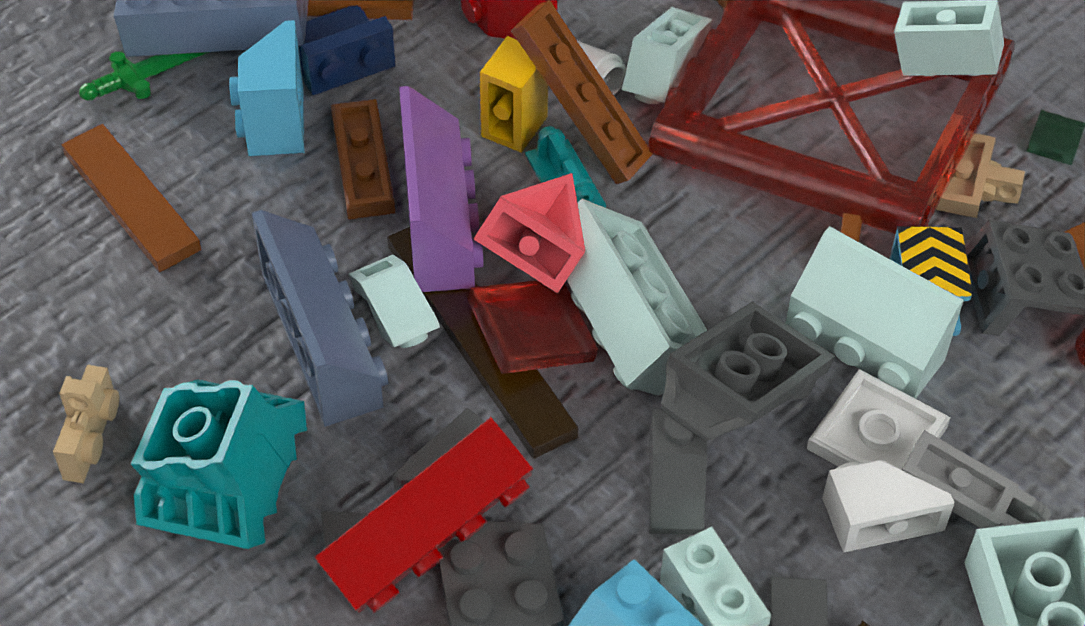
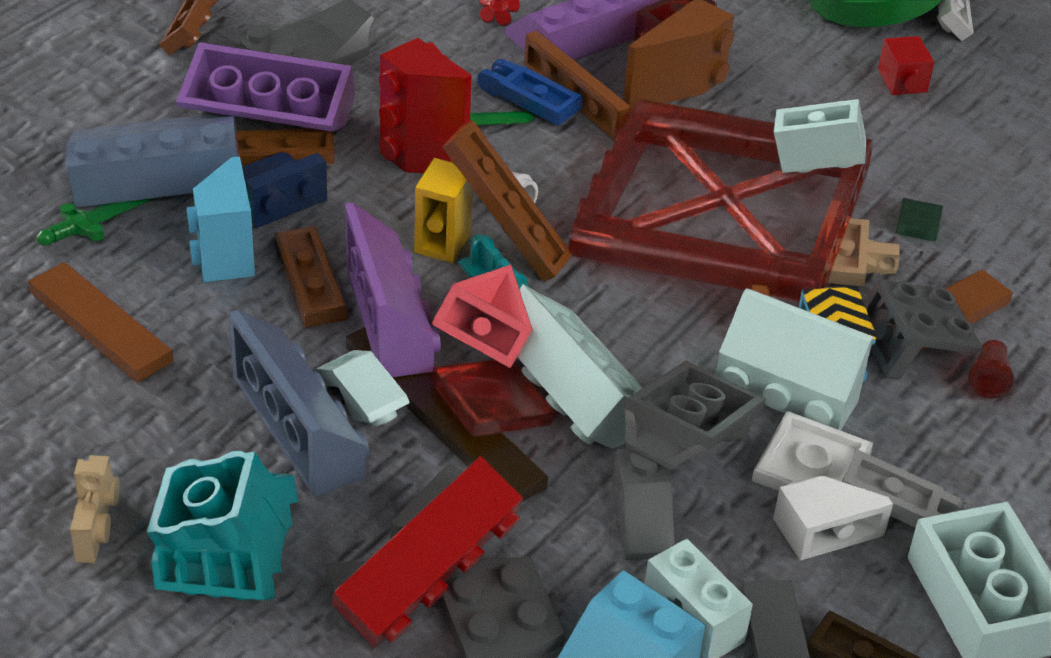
camera: 10 degrees left, 10 degrees down
light aqua slope [622,7,713,104] -> none

